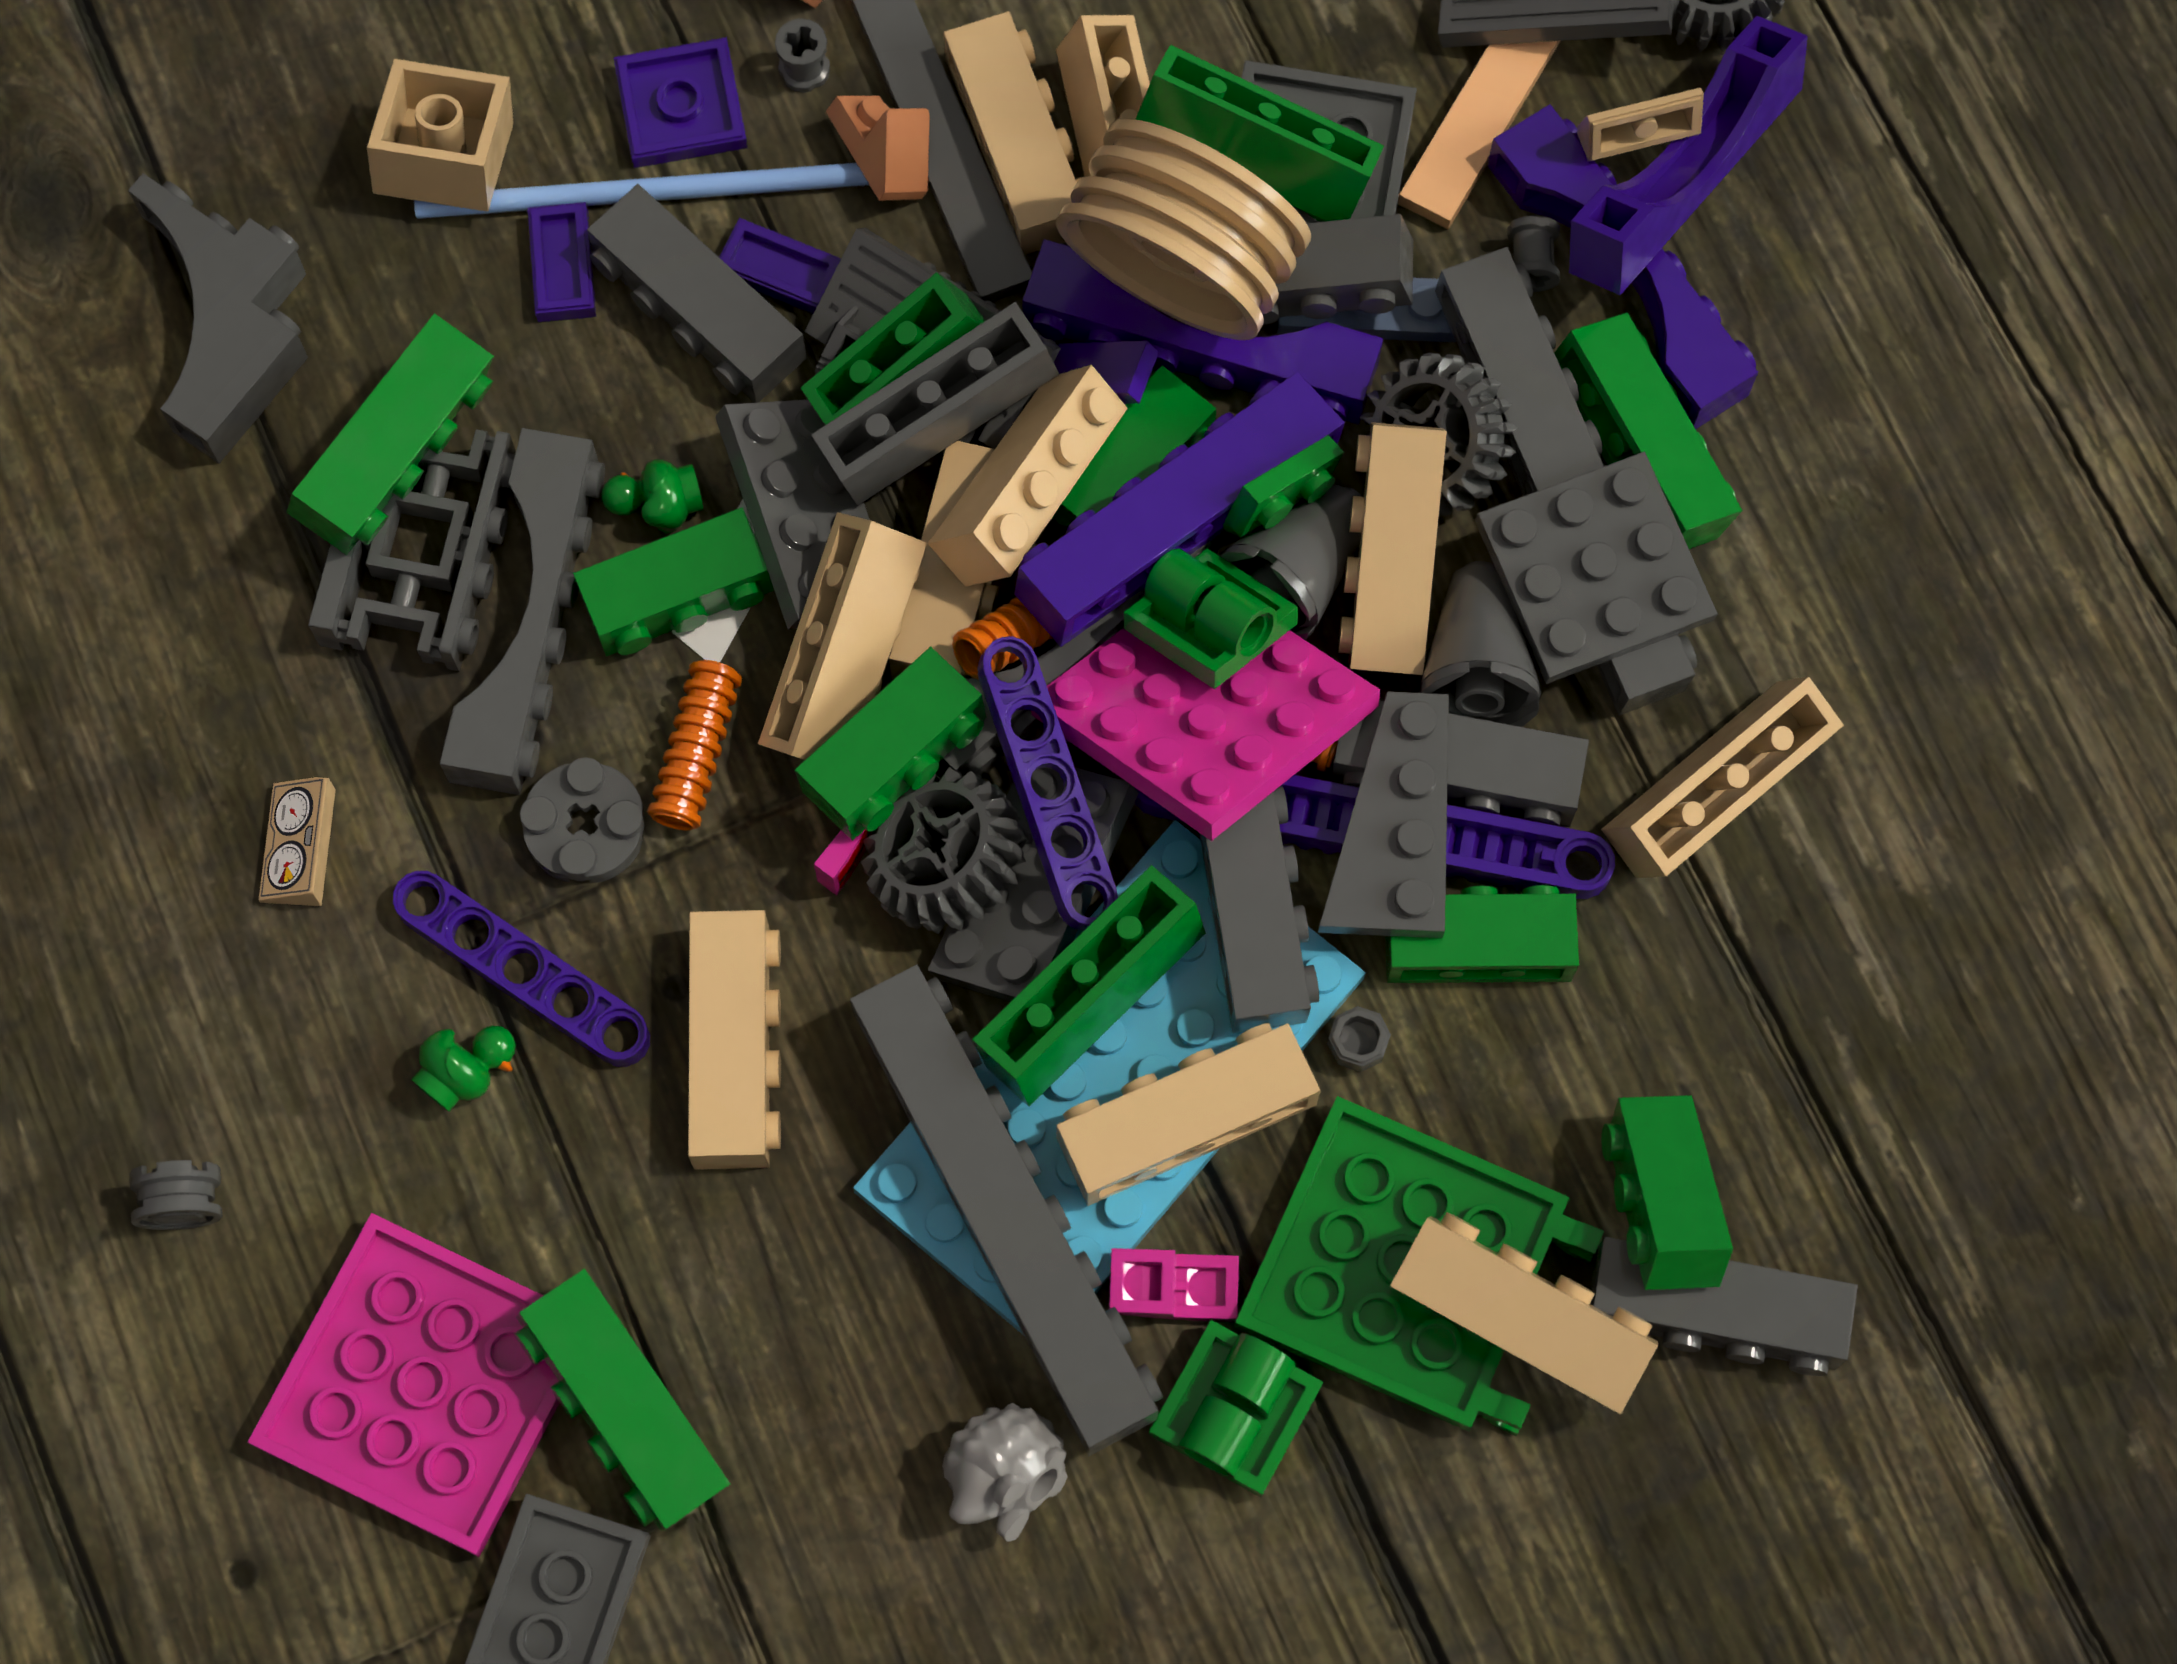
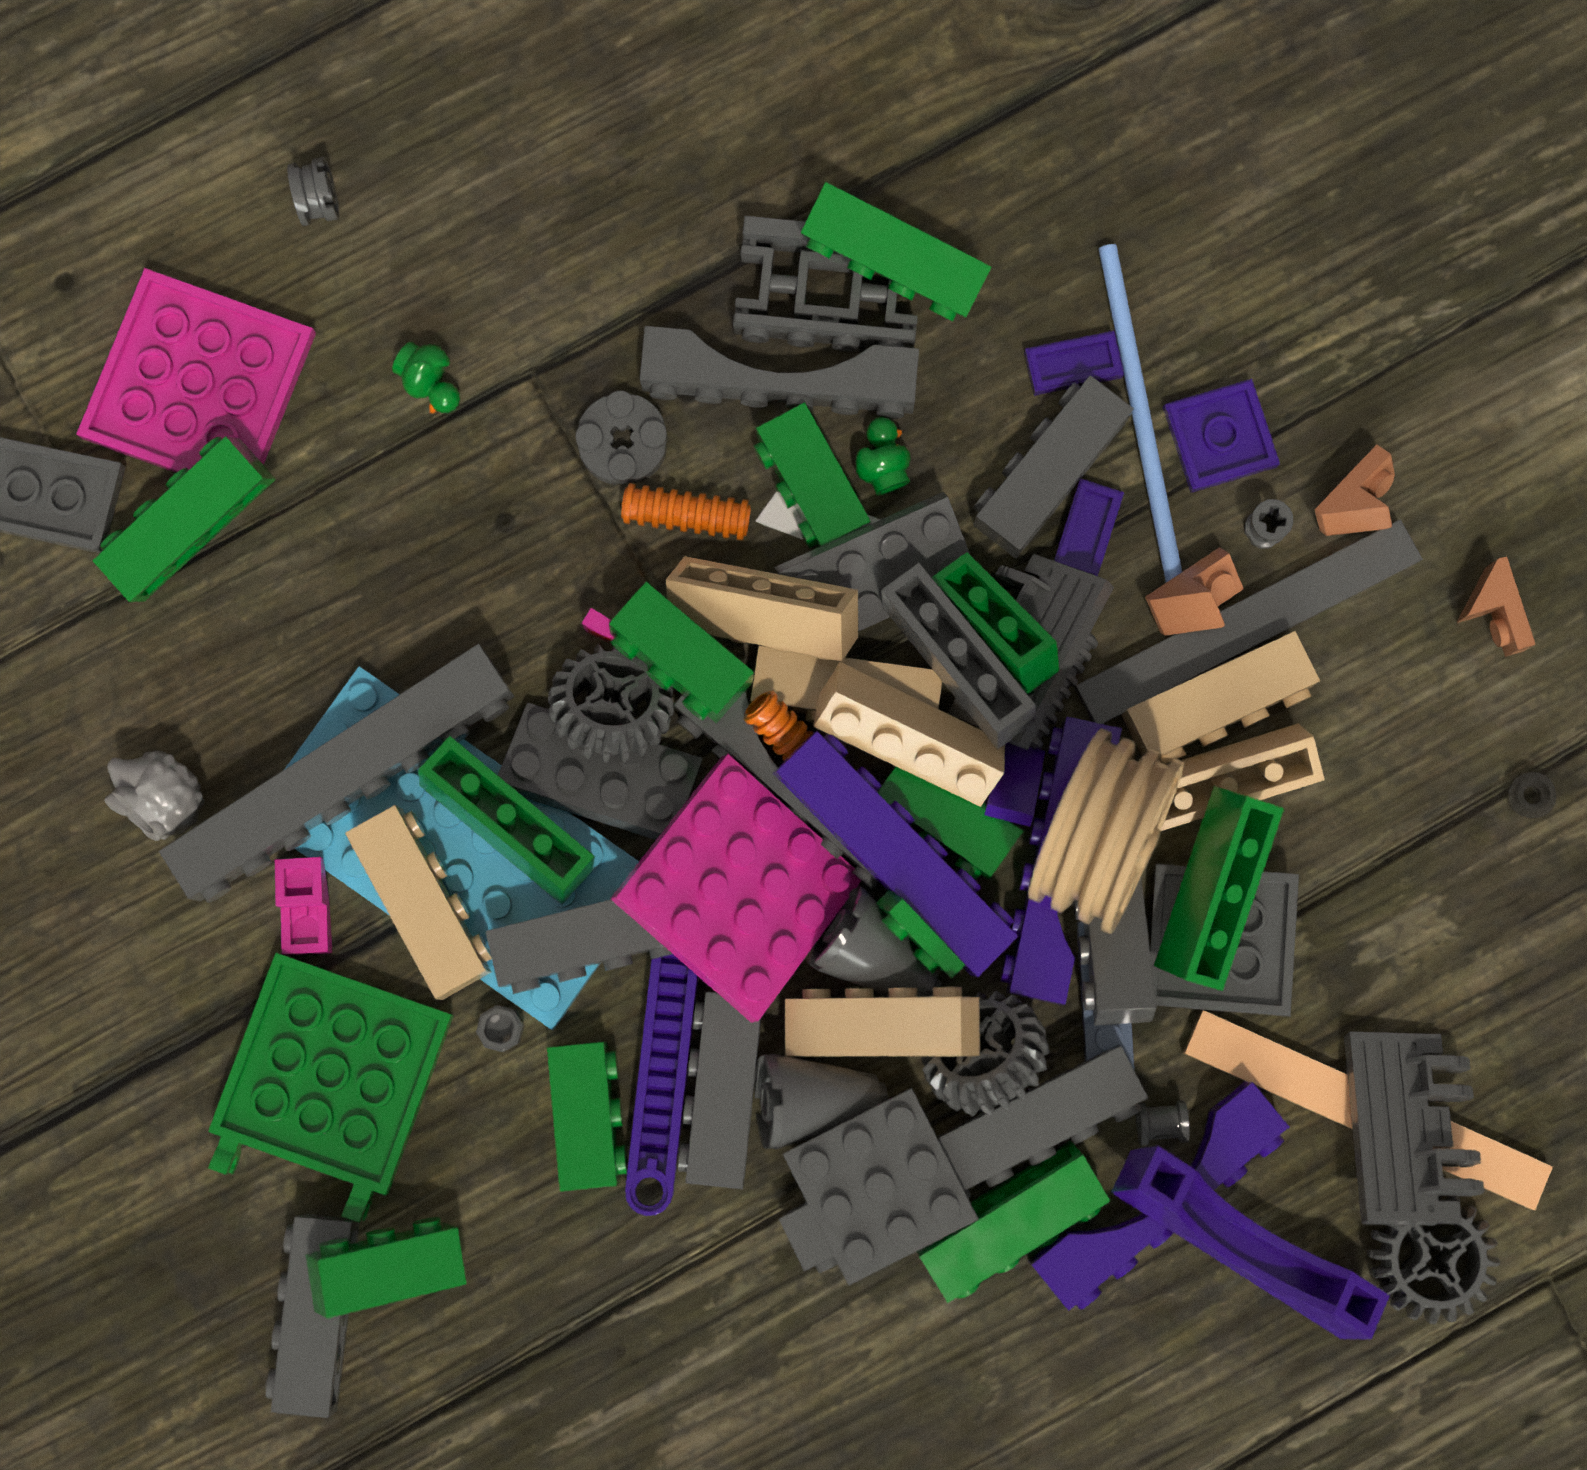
camera: 90 degrees right, 10 degrees up
dark grey arch [128,173,308,464] -> none
slope [259,777,336,906] -> none
tan brick [367,59,513,212] -> none
dark purple beam [393,871,650,1067] -> none
tan brick [688,910,781,1170] -> none
dark purple beam [977,636,1118,931] -> none
green plate [1124,548,1298,689] -> none
green plate [1149,1320,1323,1498] -> none
dark grey wing [1318,692,1449,938] -> none
tan brick [1390,1212,1658,1414] -> none
tan slope [1577,87,1704,161] -> none
tan brick [1601,677,1844,878] -> none

